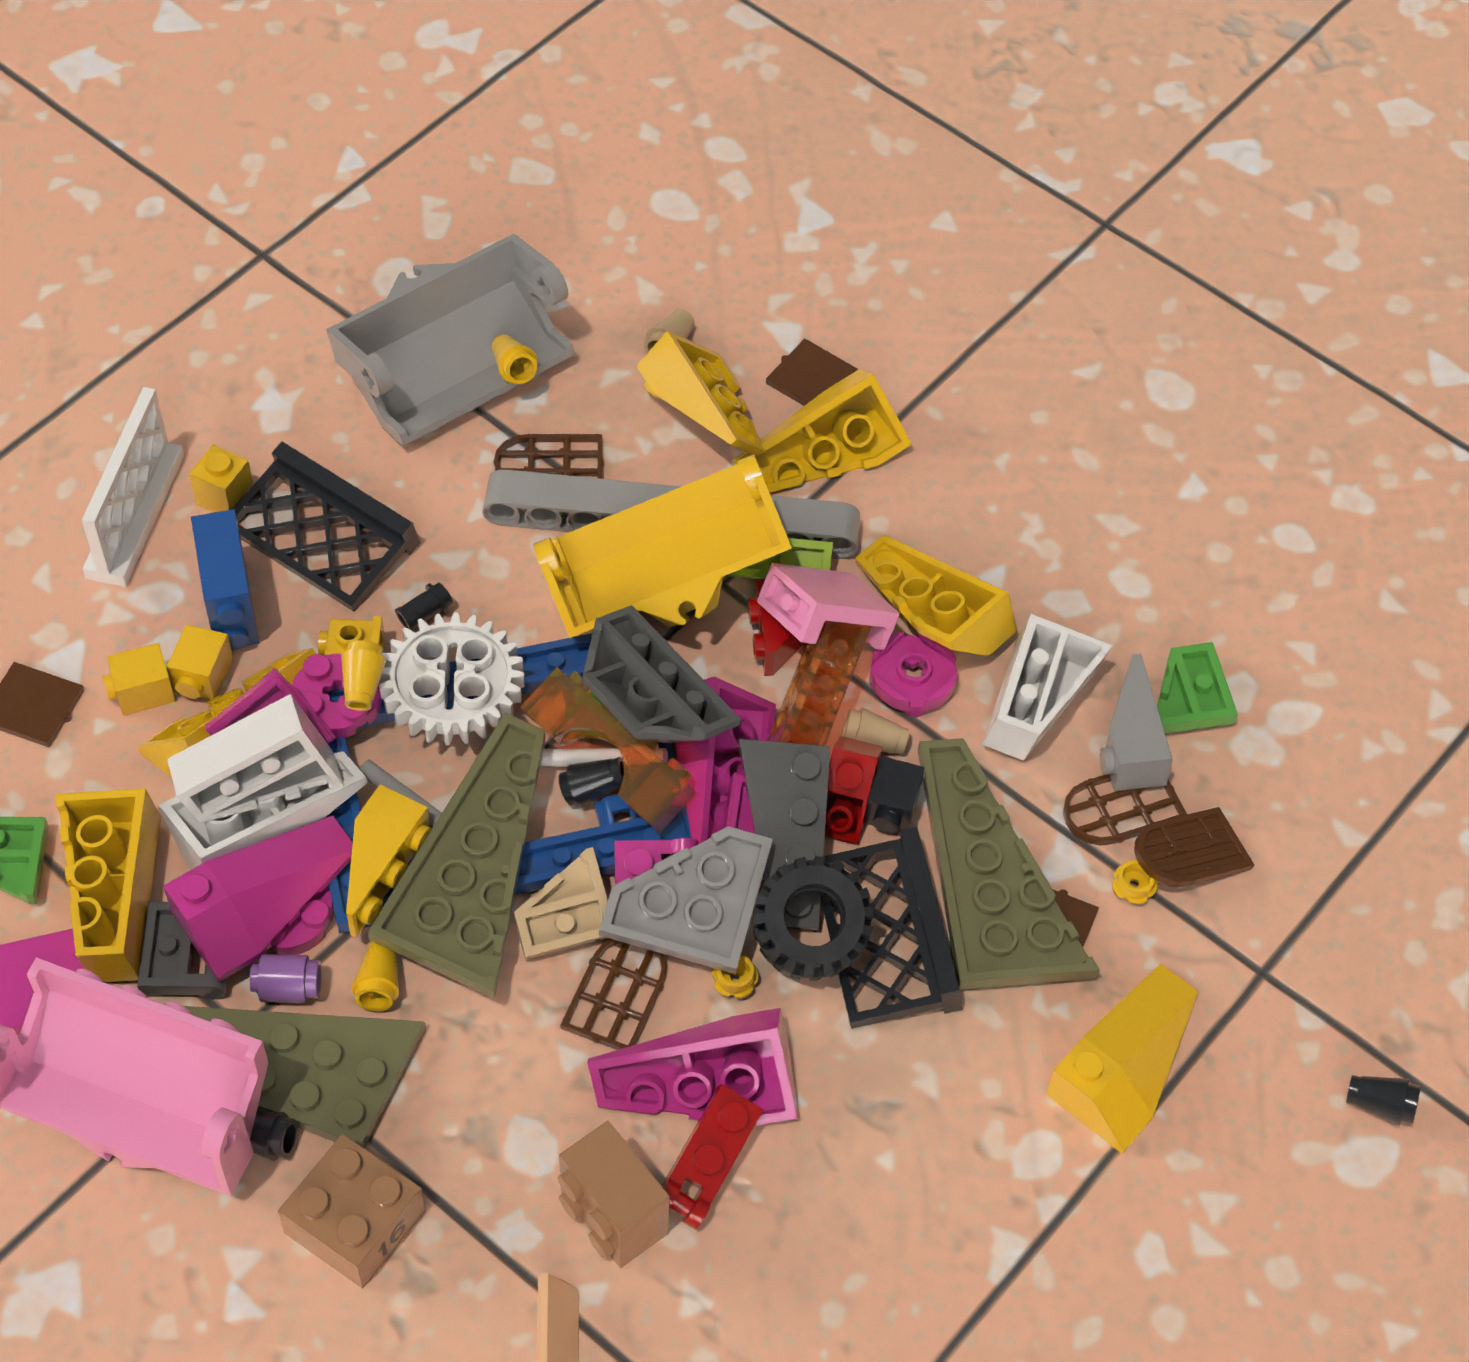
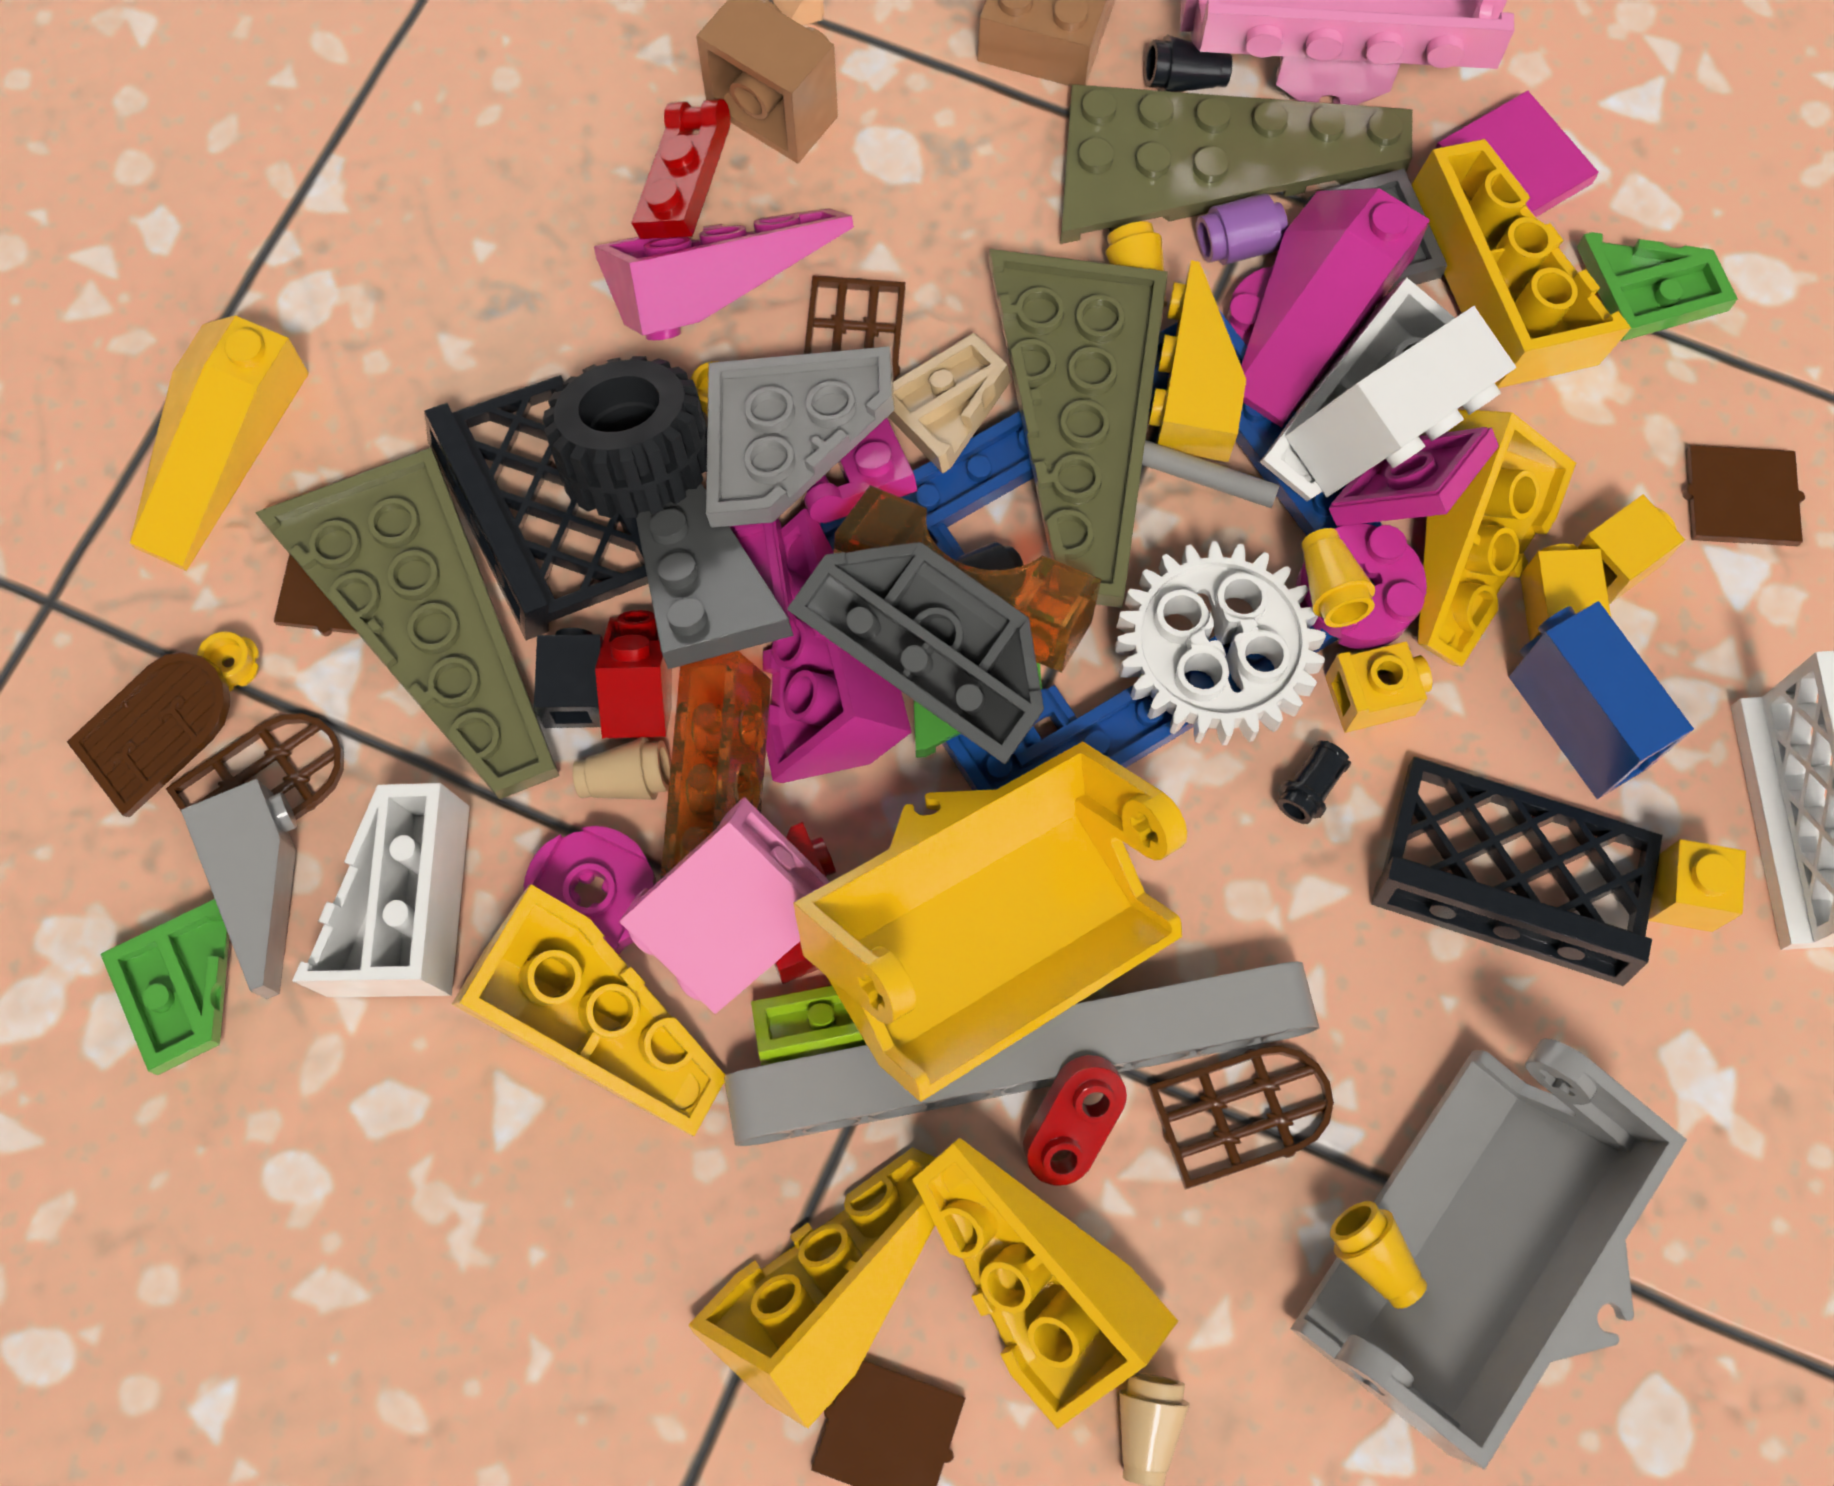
camera: 165 degrees right, 15 degrees up
none -> red plate [1023,1055,1127,1186]

